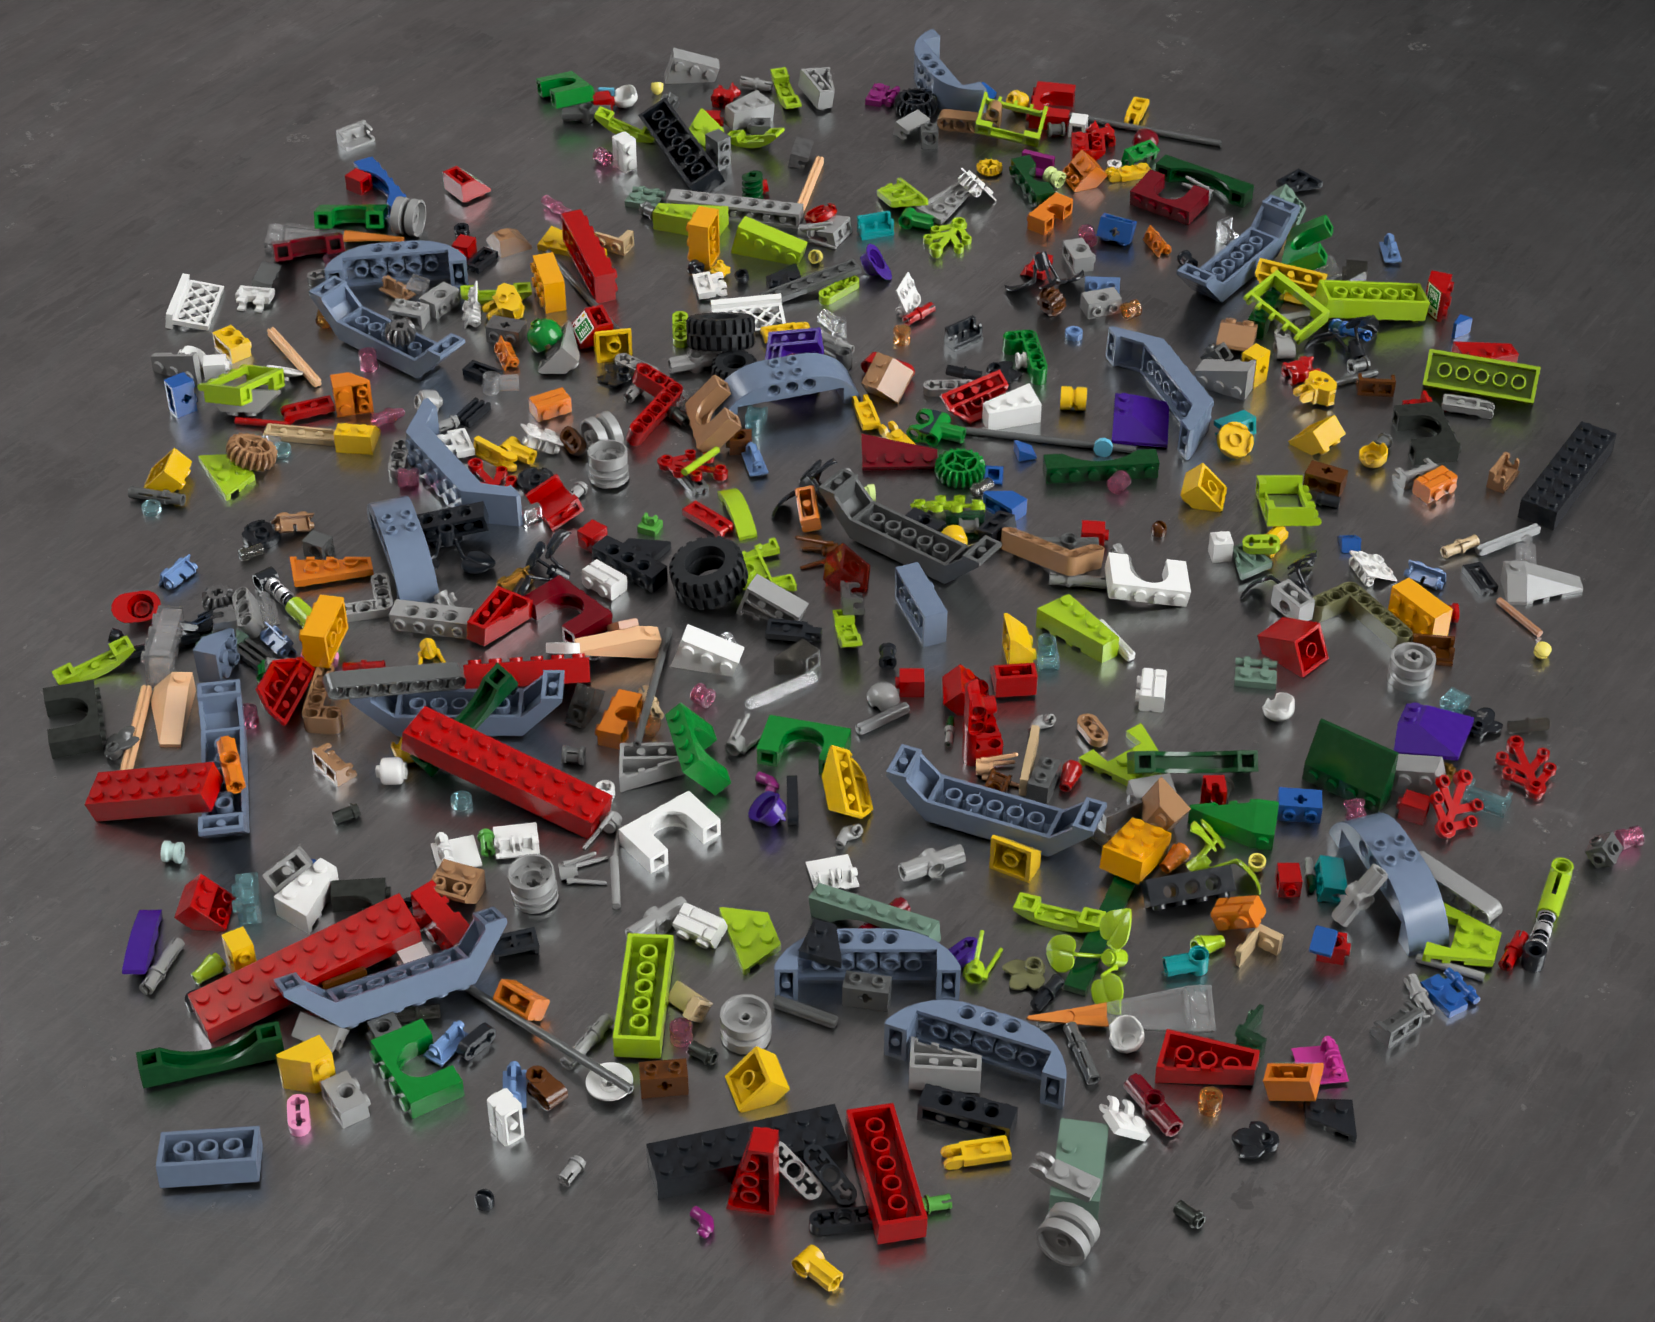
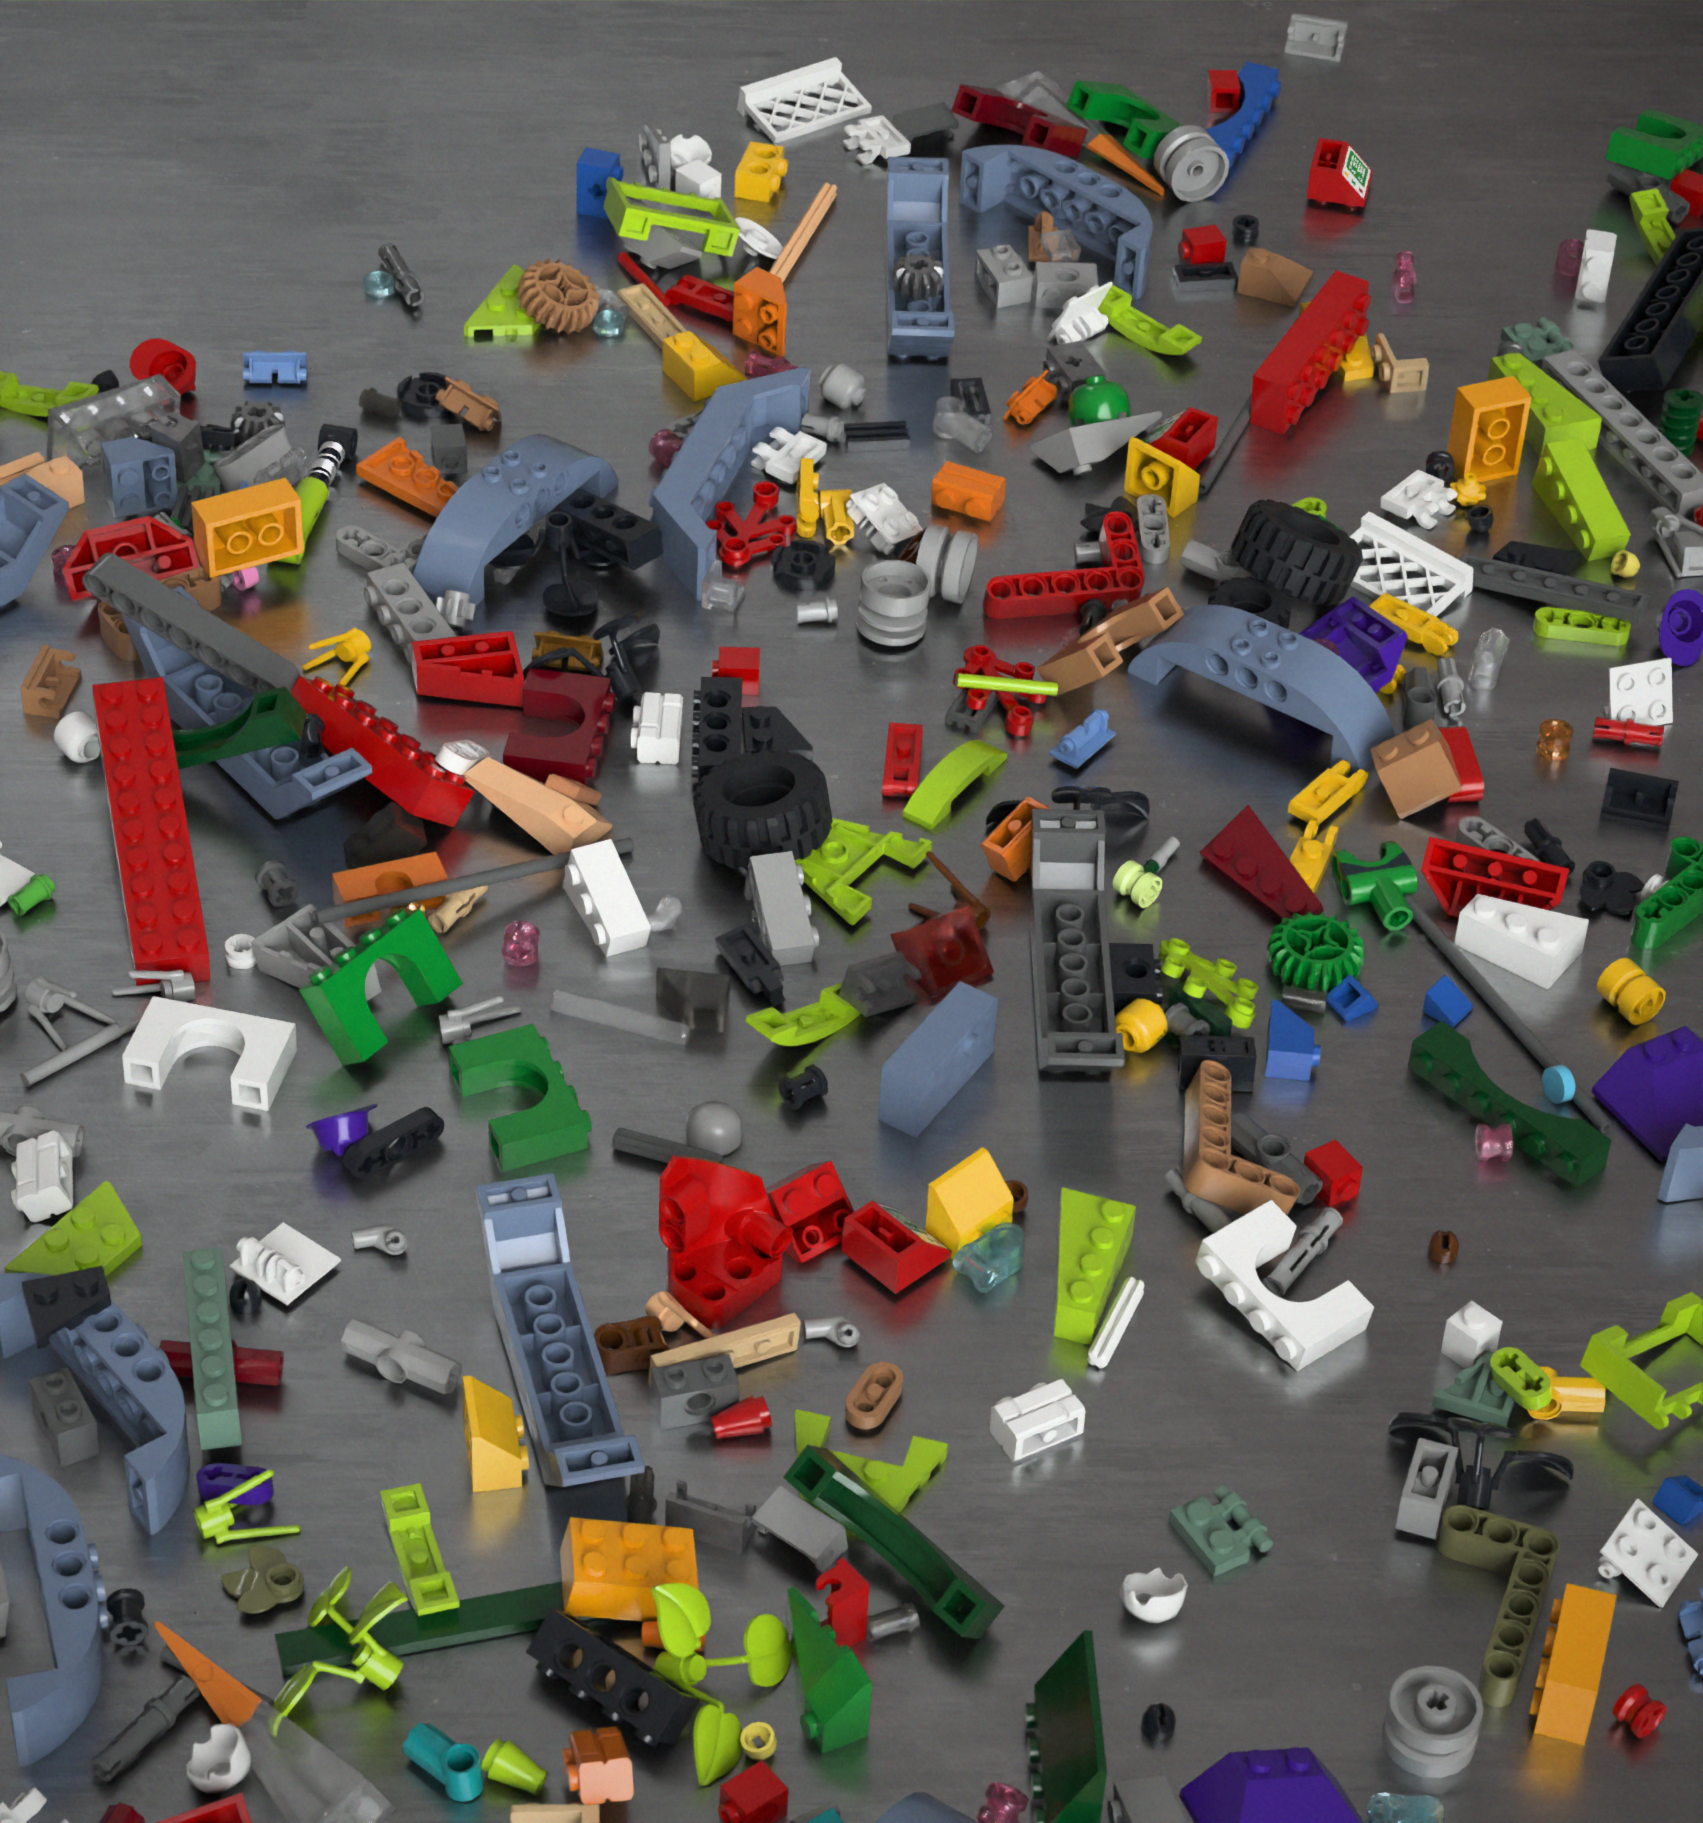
camera: 50 degrees right, 0 degrees up
yellow slope [143,448,192,493] -> none
red pin [342,660,386,671] -> none
clear pink wheel [358,347,378,372] -> none
clear light blue tile [450,790,473,811] -> none
yellow hinge [482,283,525,321] -> none
white hinge [493,822,540,859] -> none
red panel [525,473,584,531] -> none
light orange brick [530,252,567,314] -> none
bright green tile [637,512,663,537] -> none
reddish brown brick [726,429,752,456] -> none
clear light blue piece [745,405,768,436] -> none
magenta arm [755,772,780,793] -> none
yellow wedge [822,745,874,819] -> none
red brick [895,668,925,697] -> none
black axle [1030,974,1064,1012] -> none
medium nougat slope [1142,776,1191,832] -> none
yellow slope [1180,463,1227,512] -> none
red slope [1257,617,1329,678] -> none
blue brick [1277,787,1323,824] -> none
reddish brown hinge [1412,633,1455,667] -> none

